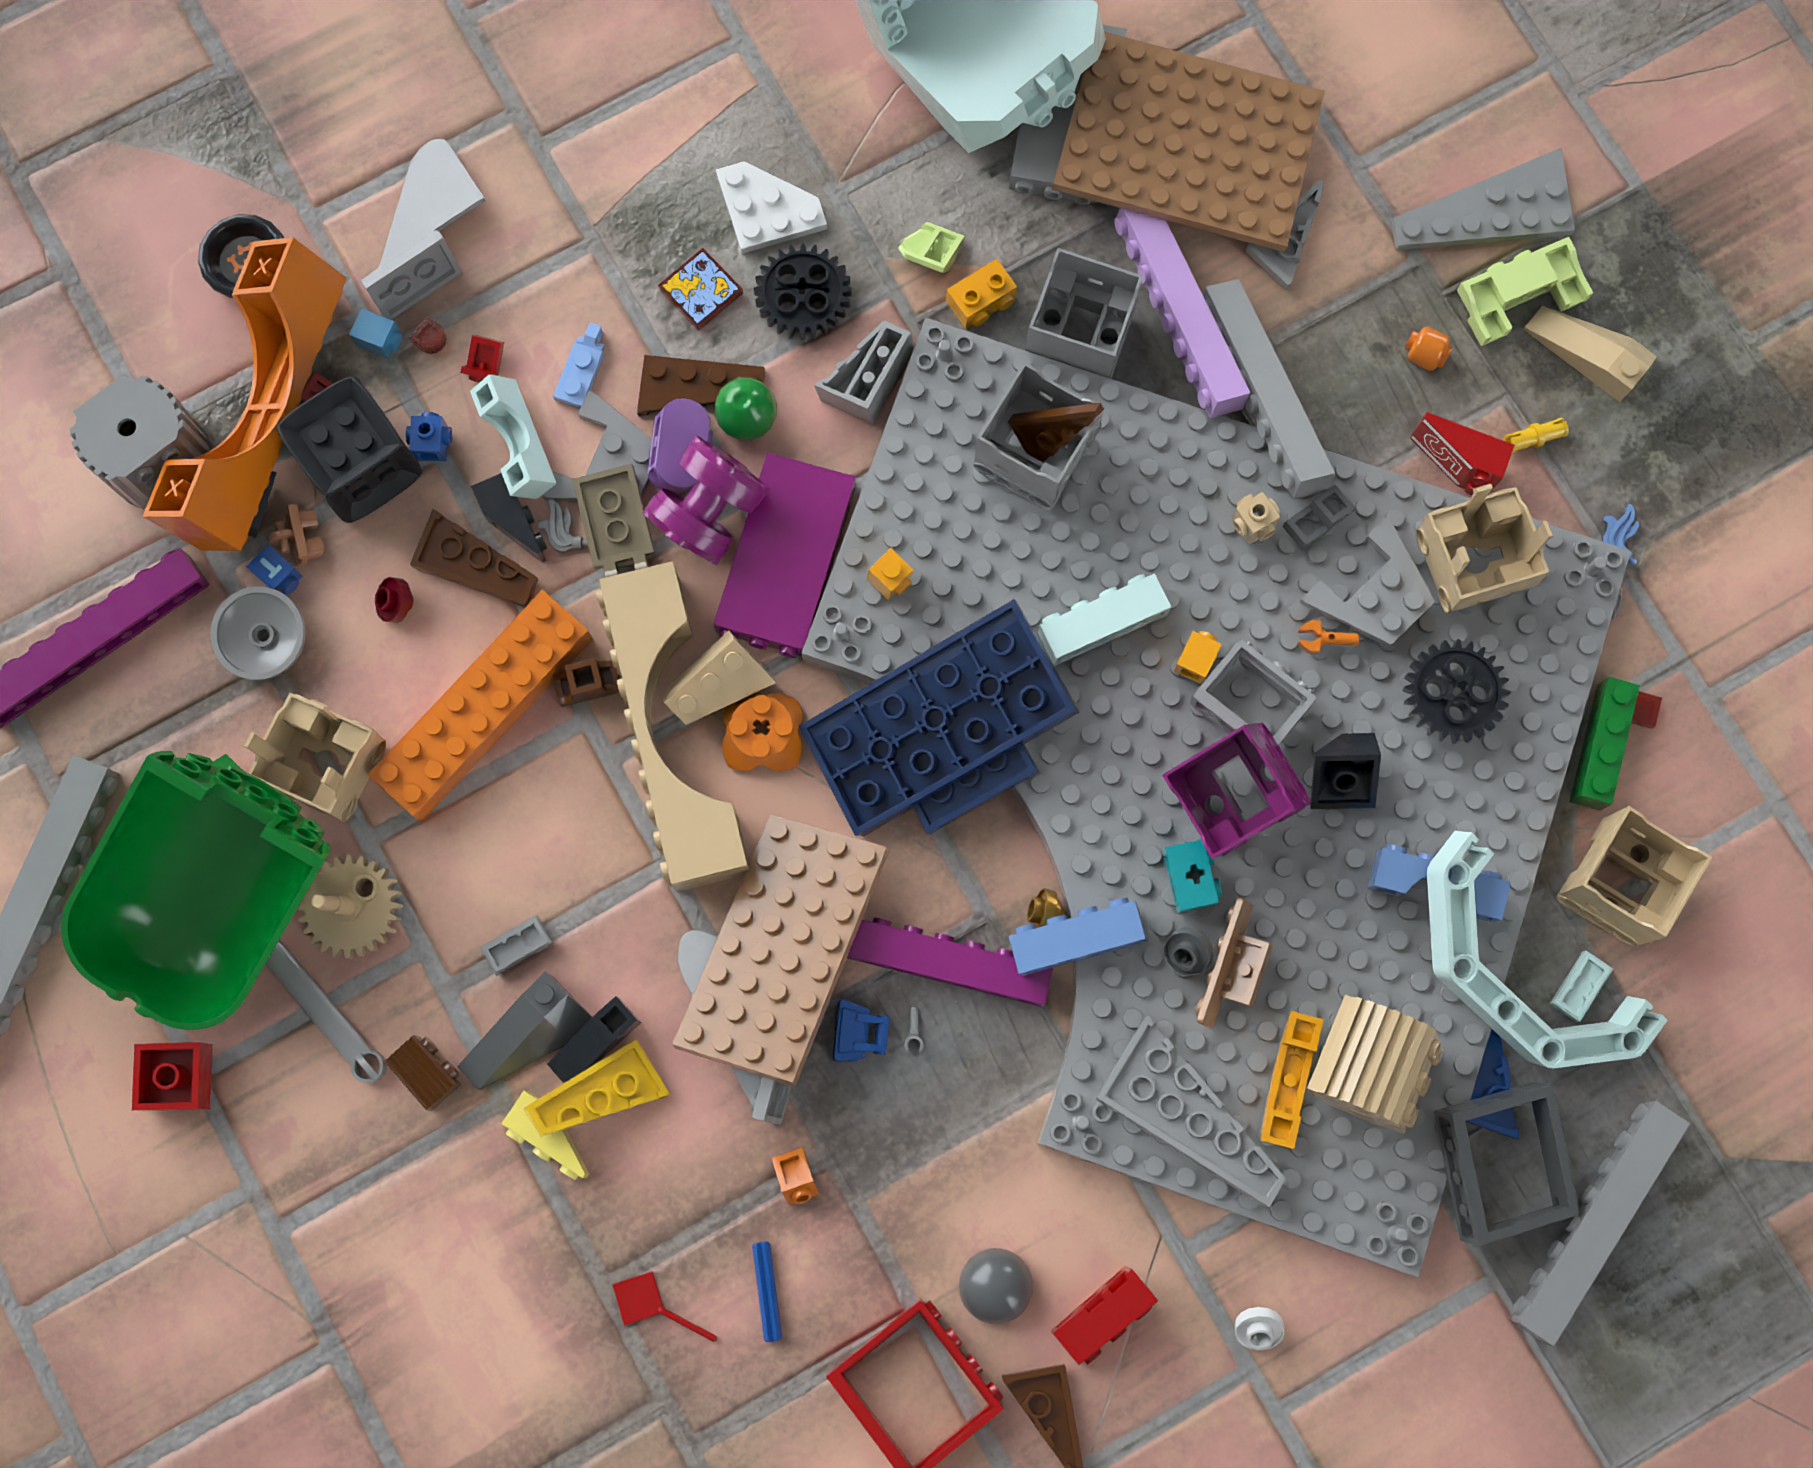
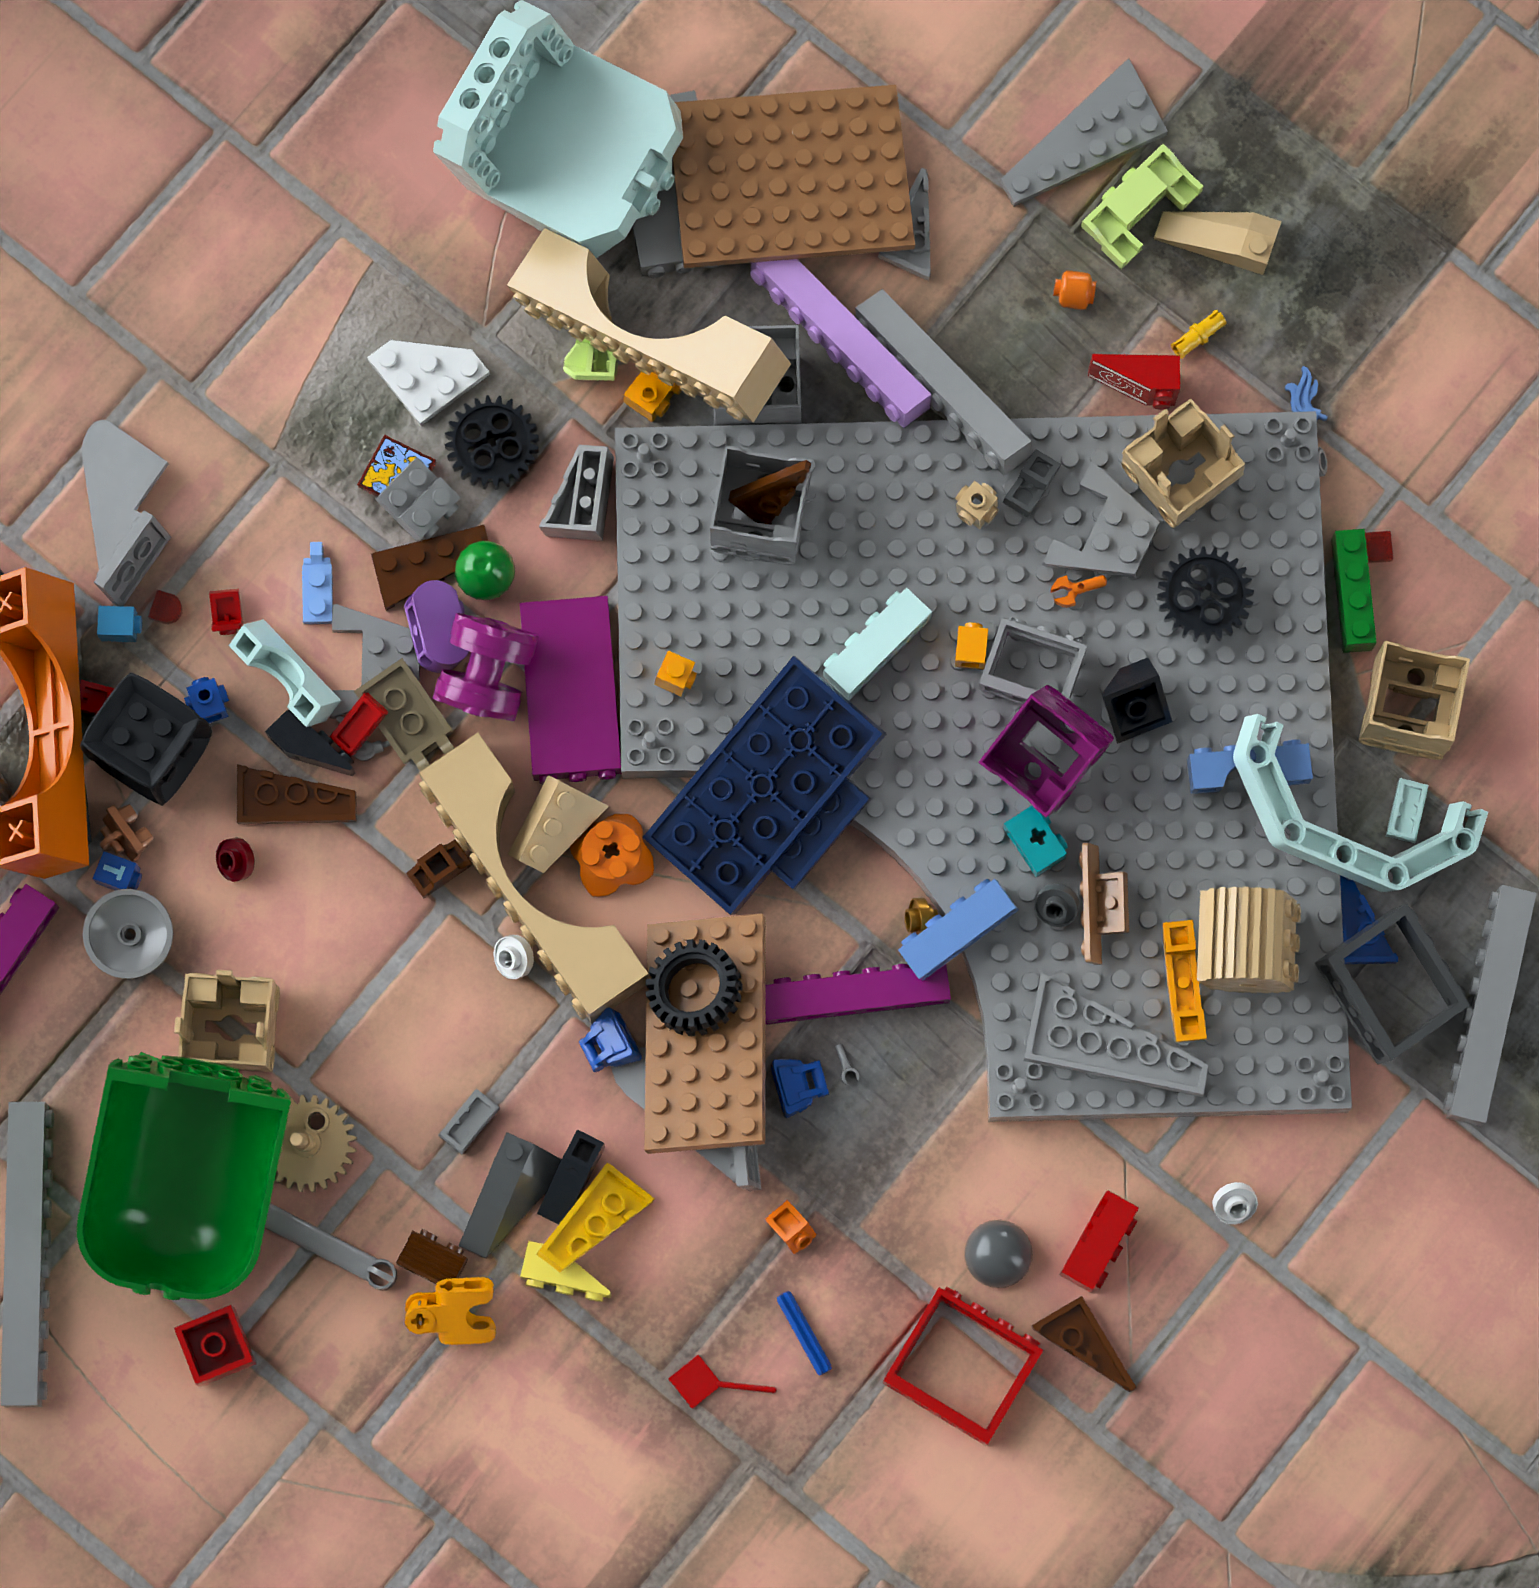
camera: 20 degrees left, 0 degrees up
orange brick [367,590,593,822] -> none
none -> red tile [329,692,388,757]
none -> light grey plate [375,457,461,540]
none -> light orange piece [405,1277,496,1345]
none -> white plate [493,935,534,979]
none -> tan arch [507,228,791,422]
none -> blue piece [579,1007,642,1072]
none -> black tyre [645,939,743,1036]

